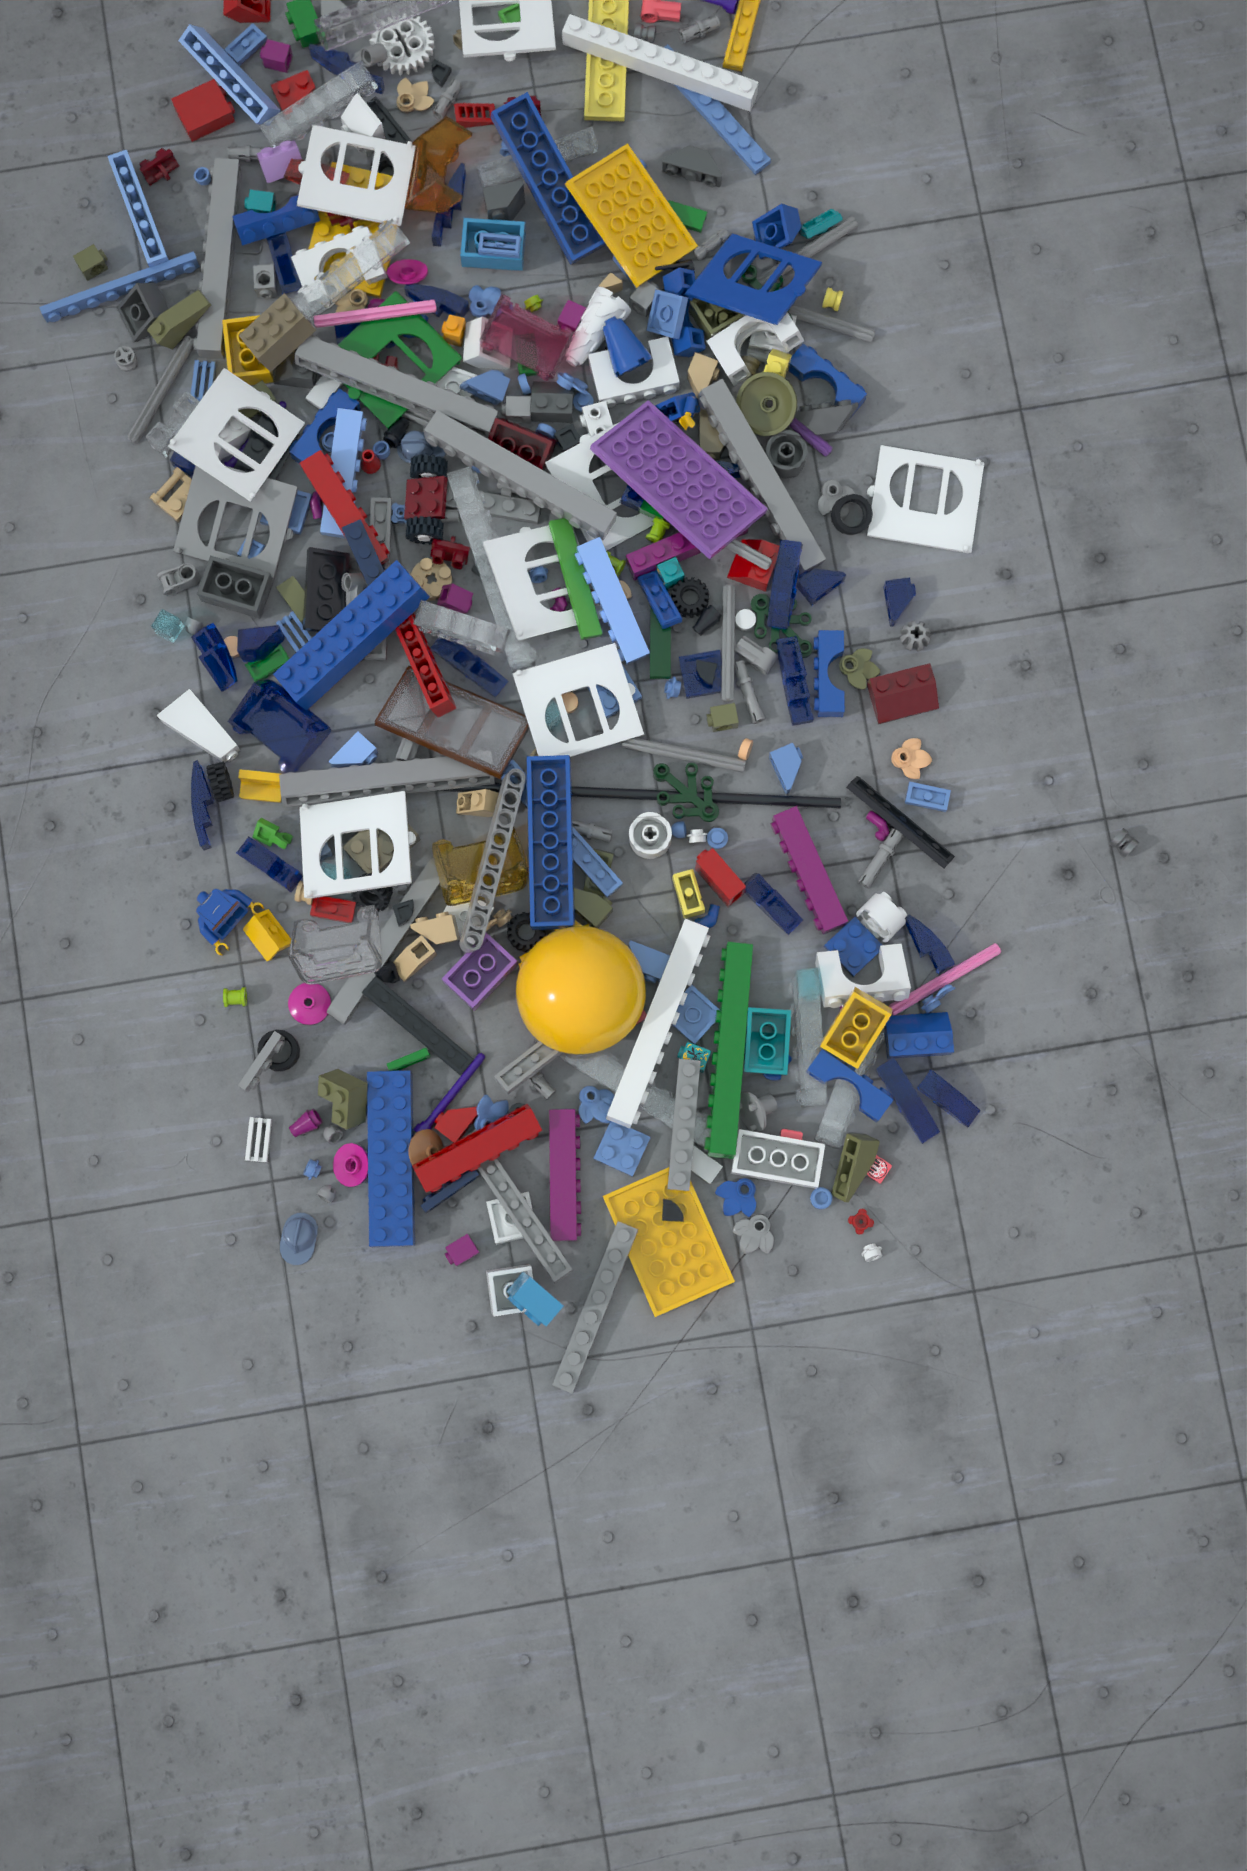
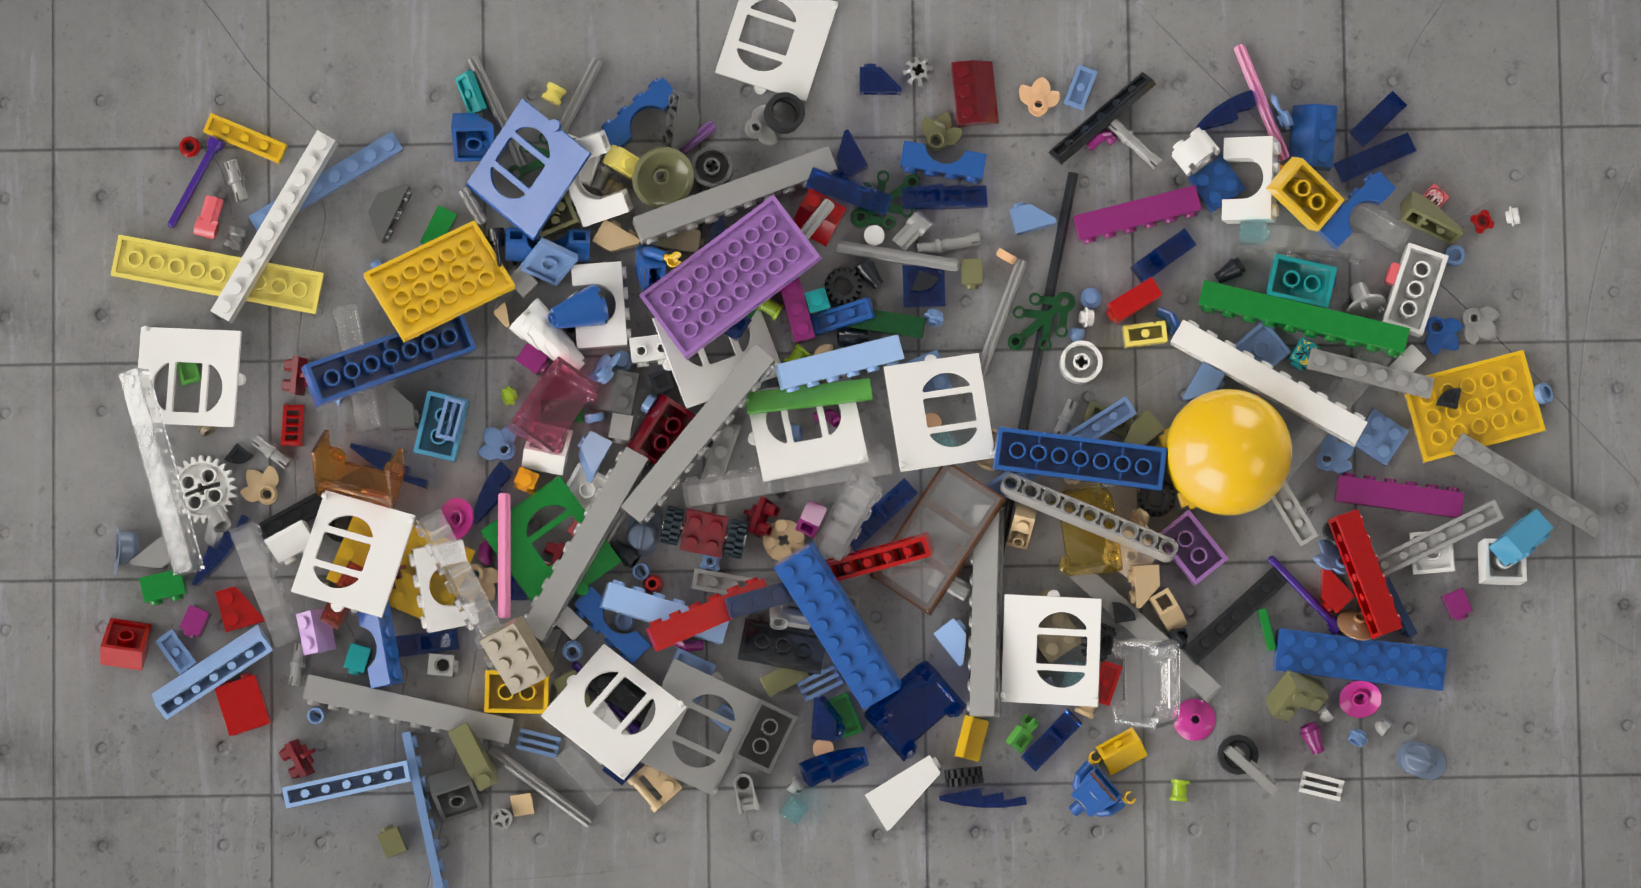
camera: 80 degrees left, 5 degrees up
none -> tan slope [510,793,535,817]
none -> medium blue plate [562,640,583,661]
none -> black cone [837,328,868,348]
none -> black cone [1214,257,1246,284]
none -> medium blue tile [1534,383,1553,405]

